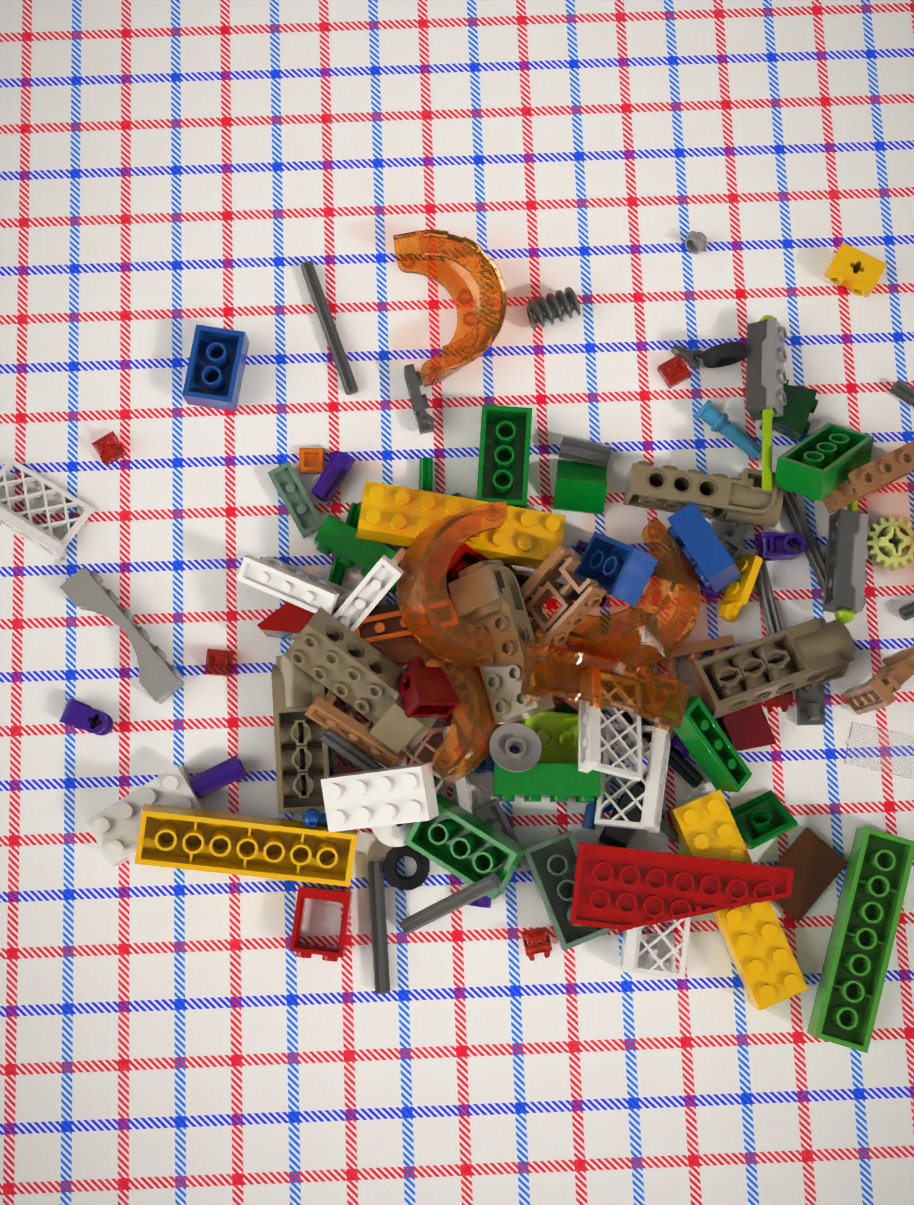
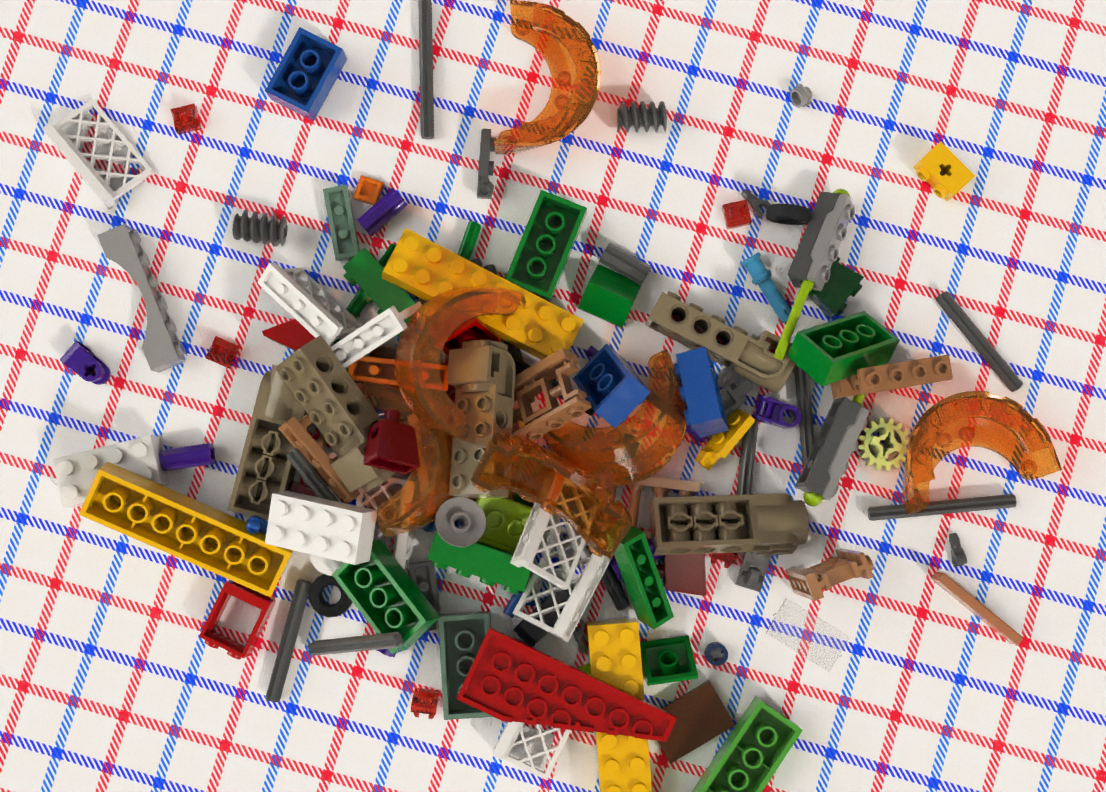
camera: 20 degrees right, 5 degrees up
none -> dark grey piece [232,210,288,247]
none -> dark blue bush [704,642,728,666]

